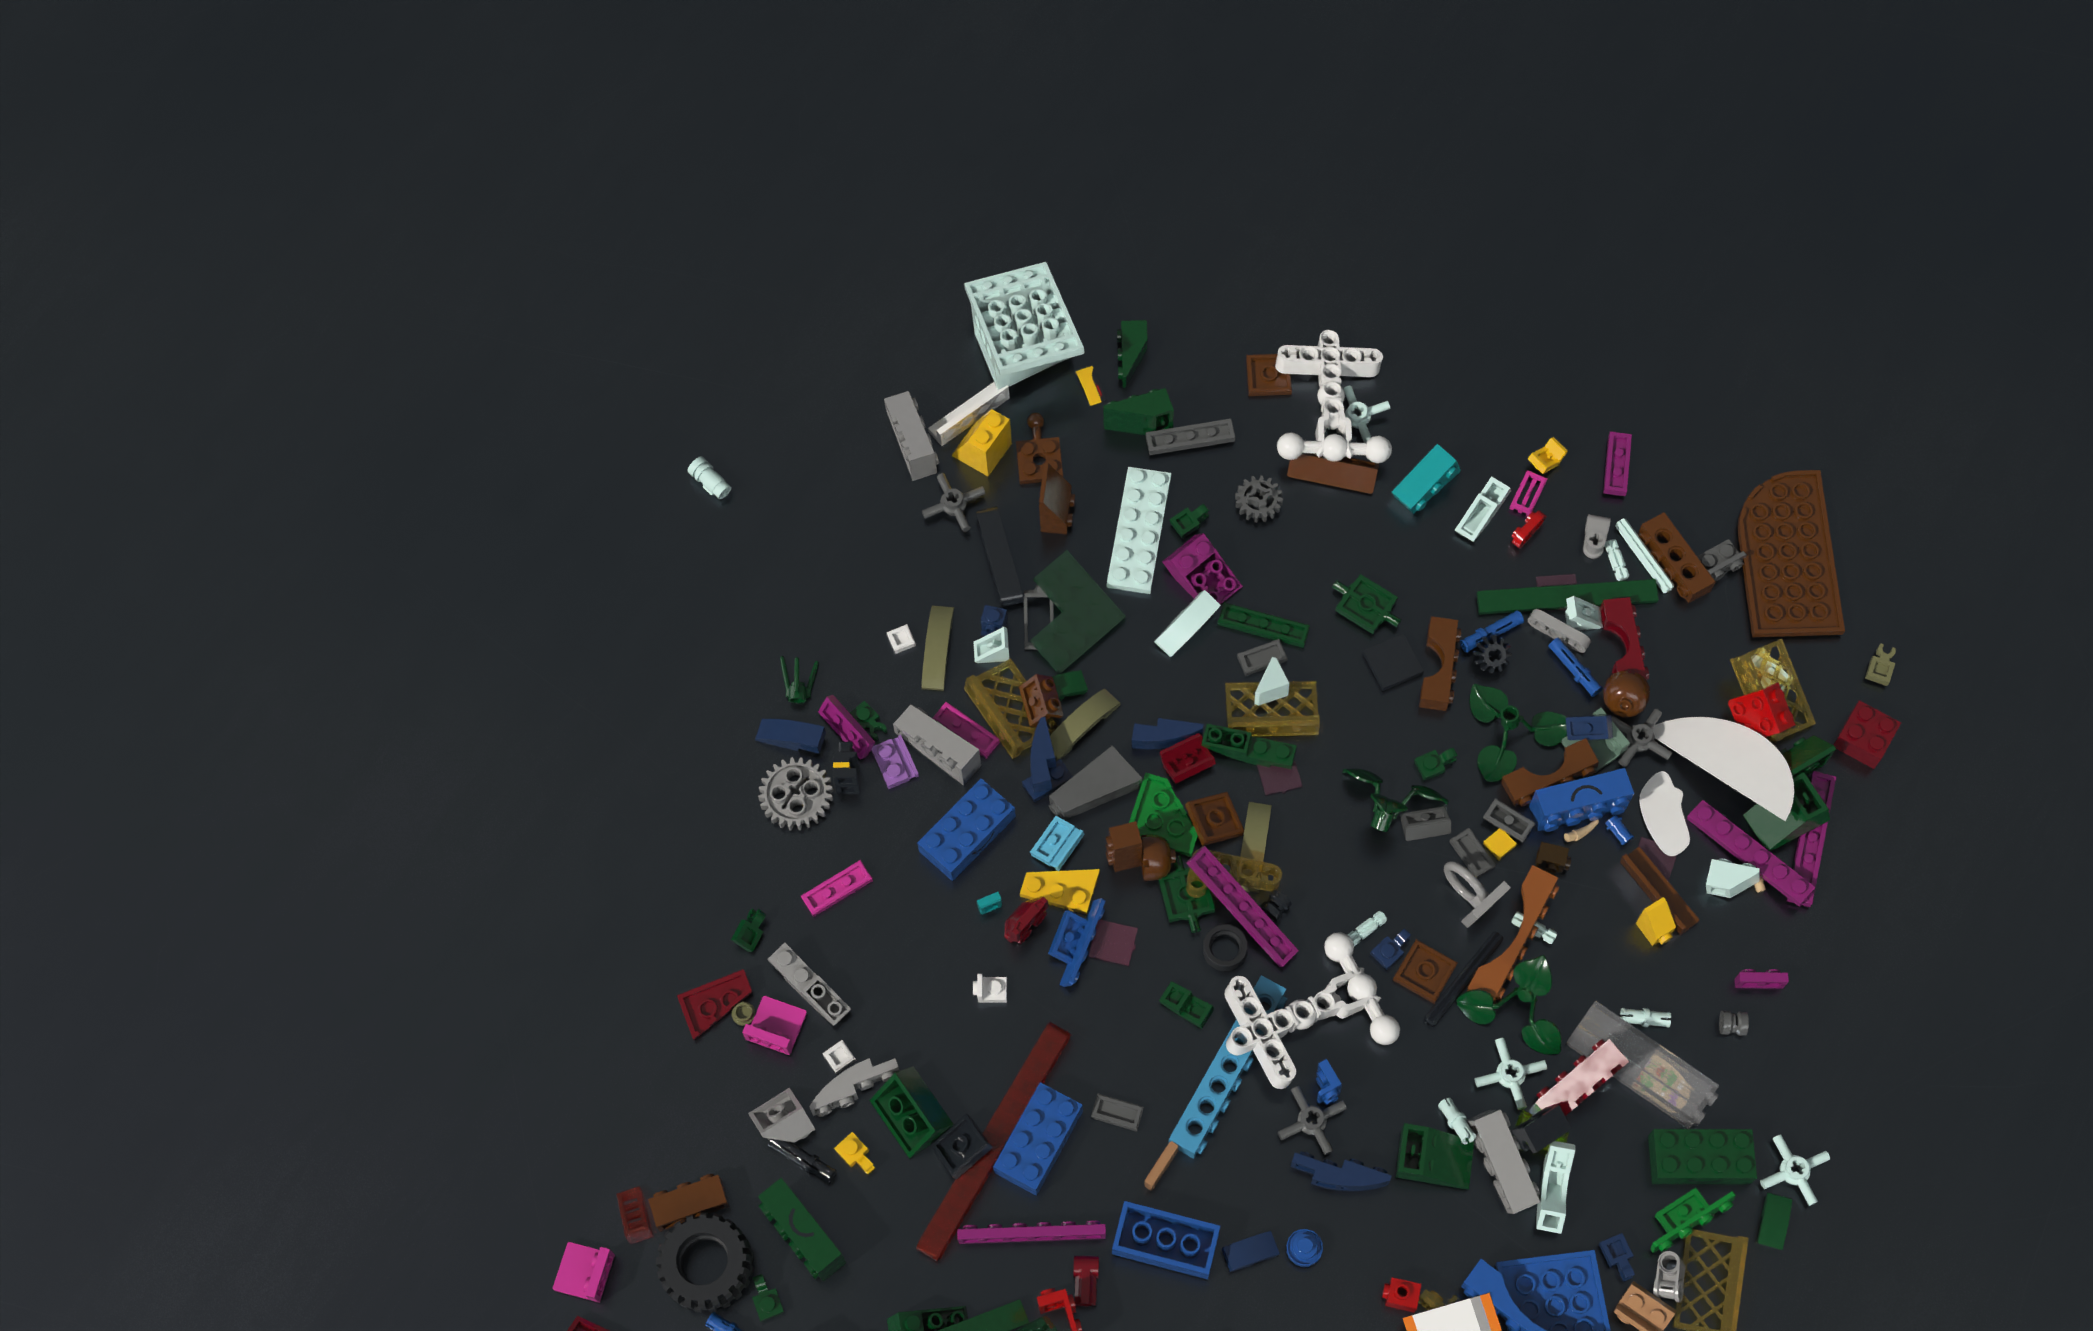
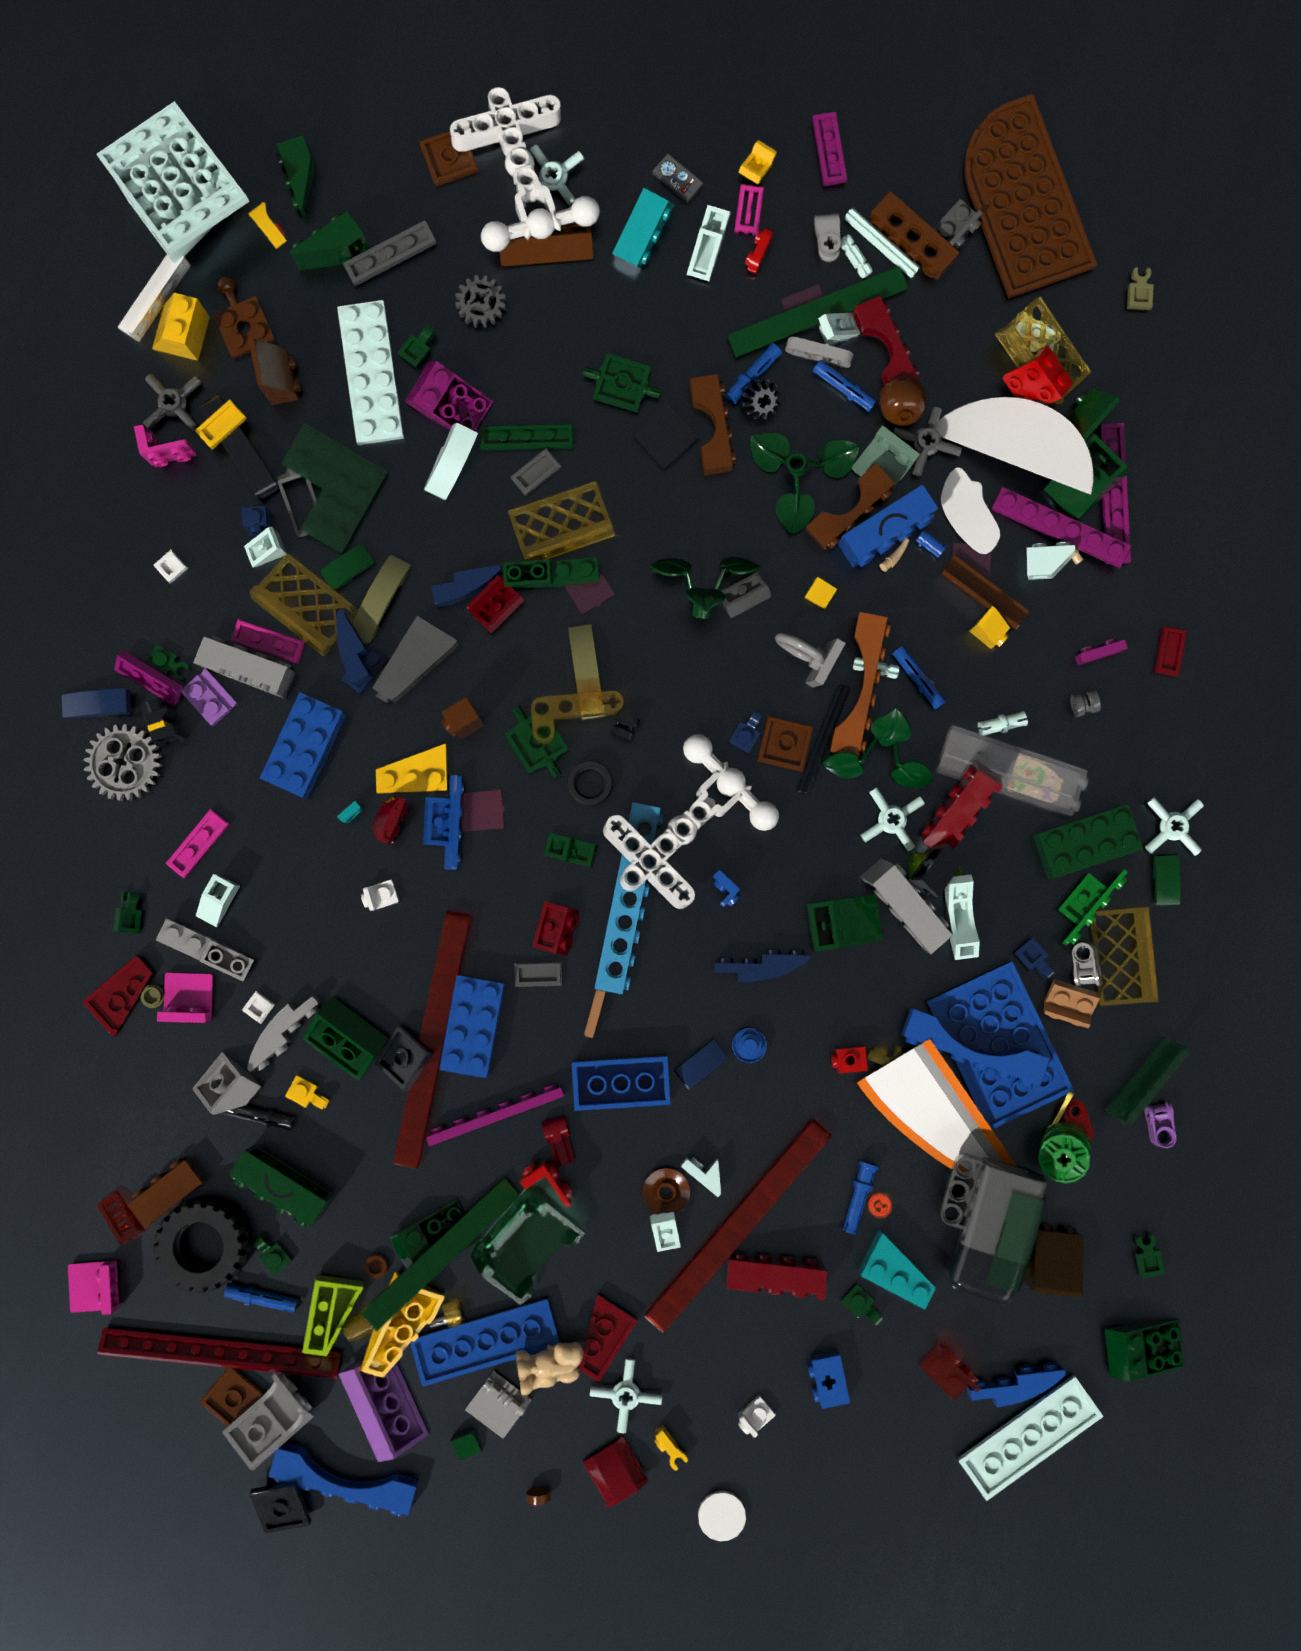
camera: 25 degrees left, 20 degrees up
dark green plant [780,656,819,704] -> none
light grey wedge [884,391,939,481] -> none
olive slope [921,606,954,691] -> none
reddish brown bracket [1019,674,1064,727] -> none
medium azure plate [1030,816,1085,871] -> none
green plate [1129,772,1198,857] -> none
reddish brown cylinder [1141,834,1176,881] -> none
reddish brown tile [1185,792,1244,846] -> none
magenta plate [1186,846,1299,967] -> none
light aqua slope [1254,657,1289,706] -> none
dark grey bar [1278,1086,1347,1155] -> none
light aqua axle [1347,911,1387,946] -> none
dark green plate [1414,747,1458,781] -> none
light aqua pin [1438,1098,1476,1144] -> none
dark grey tile [1449,828,1496,878] -> none
dark grey slope [1483,798,1535,843] -> none
dark brown brick [1534,842,1571,874] -> none
dark blue plate [1565,715,1613,740] -> none
dark red brick [1833,700,1901,769] -> none
none -> dark pink bracket [134,425,197,467]
none -> yellow tile [195,399,247,450]
none -> light aqua slope [196,874,240,927]
none -> dark red bracket [532,901,579,956]
none -> dark grey tile [653,154,703,203]
none -> blue pin [892,645,947,710]
none -> dark red tile [1154,626,1187,677]

